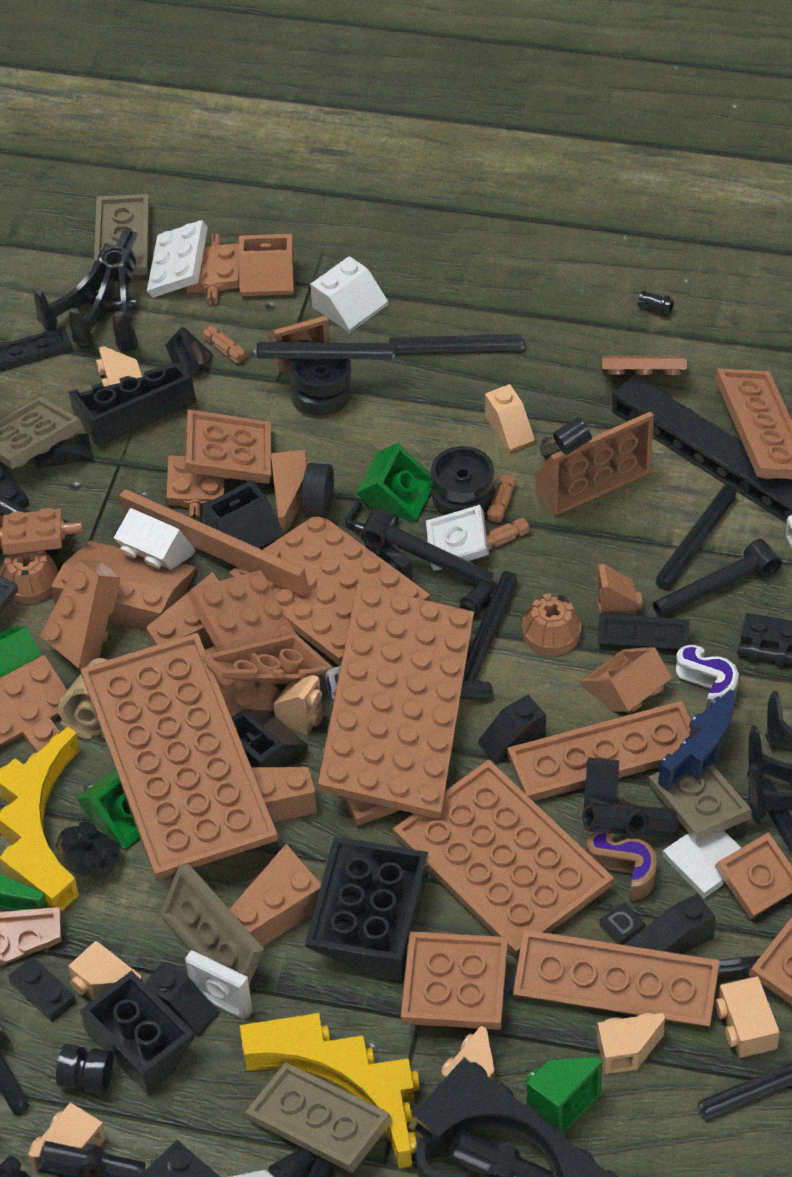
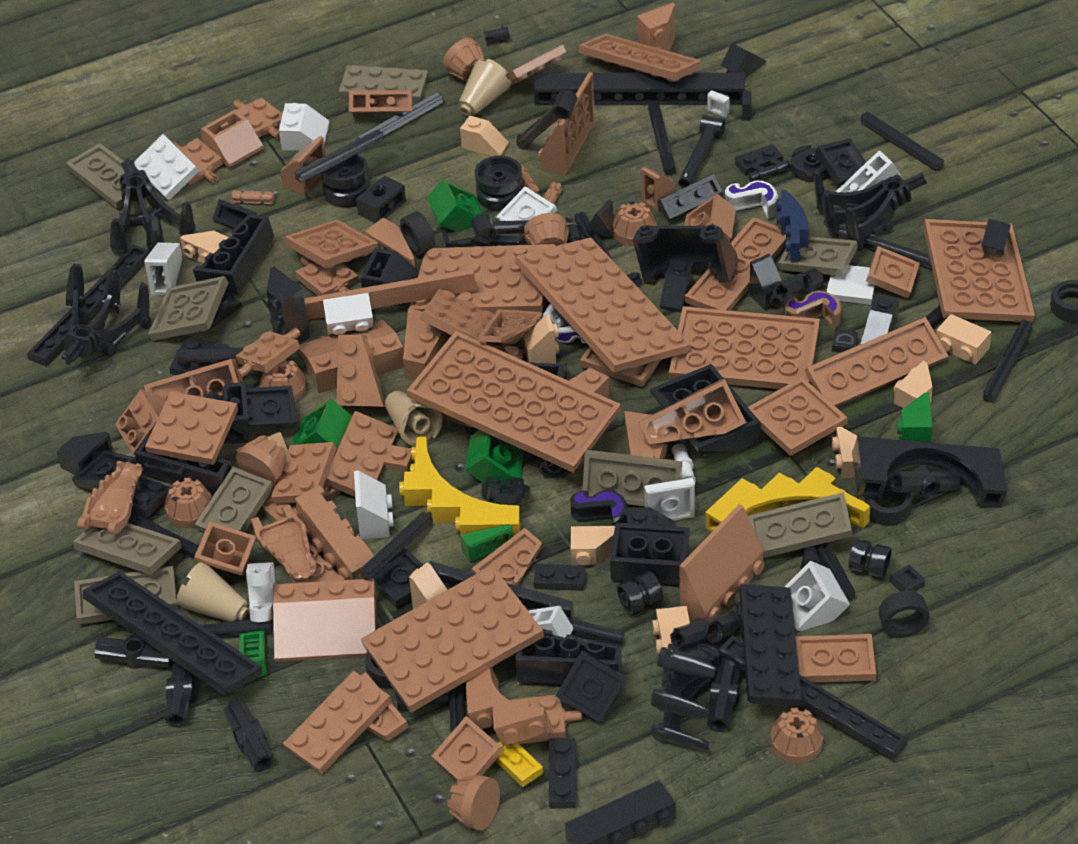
camera: 40 degrees left, 5 degrees down
none -> white slope [145,243,183,295]
none -> nougat plate [233,98,283,140]
none -> black slope [267,266,310,345]
none -> dark tan plate [338,65,428,103]
none -> nougat slope [349,90,412,115]
none -> black brick [356,175,406,223]
none -> nougat piece [443,38,486,81]
none -> tan cone [458,58,512,116]
none -> nougat piece [524,213,569,246]
none -> black animal [570,490,627,526]
none -> black slope [585,200,614,238]
none -> black windscreen [633,225,738,283]
none -> nougat wedge [638,379,746,444]
none -> white pin [671,444,696,484]
none -> nougat slope [680,504,764,622]

